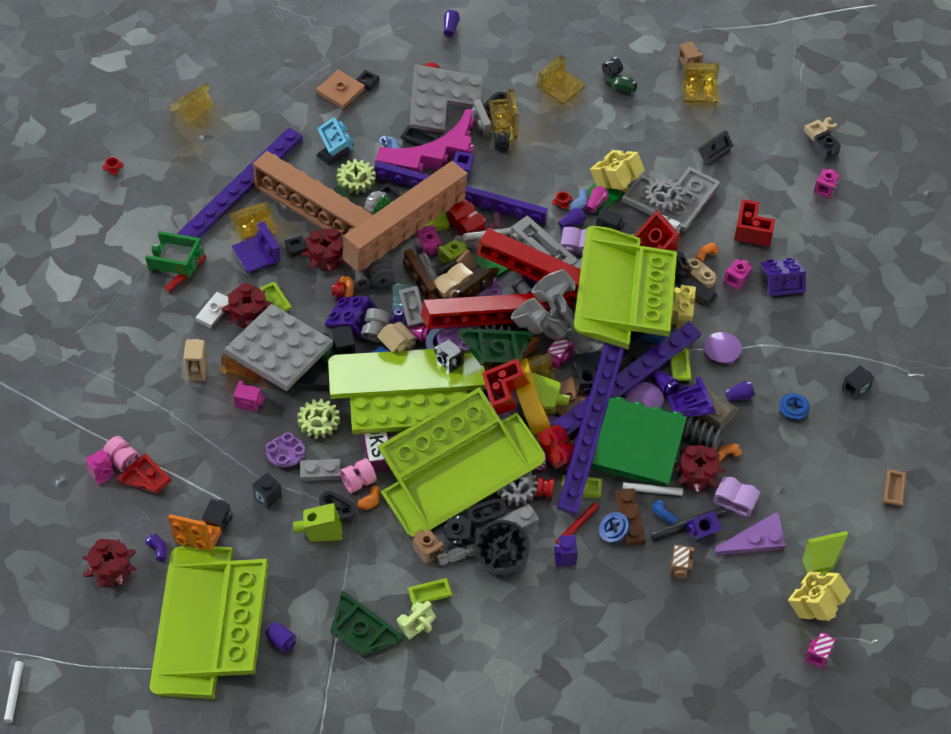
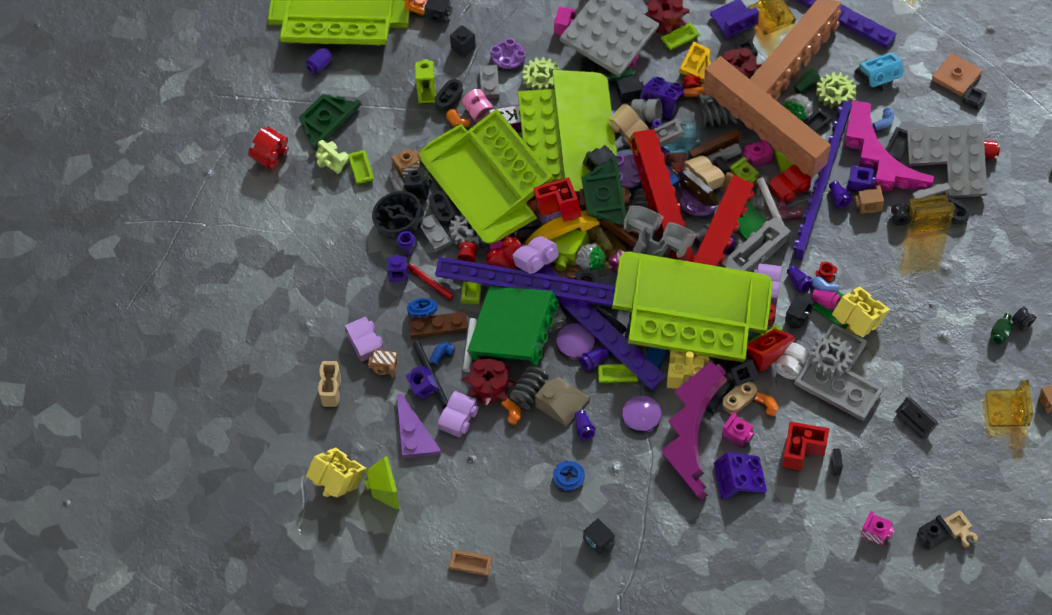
camera: 95 degrees right, 5 degrees up
clear yellow bracket [537,55,585,105] -> none
dark purple wing [667,377,716,417] -> none
dark pink brick [804,633,836,669] -> none
none -> red brick [248,126,289,170]
none -> tan brick [318,361,341,407]
none -> lavender brick [344,316,384,362]
none -> dark purple cone [397,231,415,256]
none -> lavender brick [513,236,559,274]
none -> piece [576,244,606,271]
none -> magenta arch [662,361,728,500]
none -> yellow wing [679,42,711,83]
none -> dark purple cone [829,181,852,208]
none -> black tile [831,448,843,476]
none -> medium nougat brick [854,185,884,214]

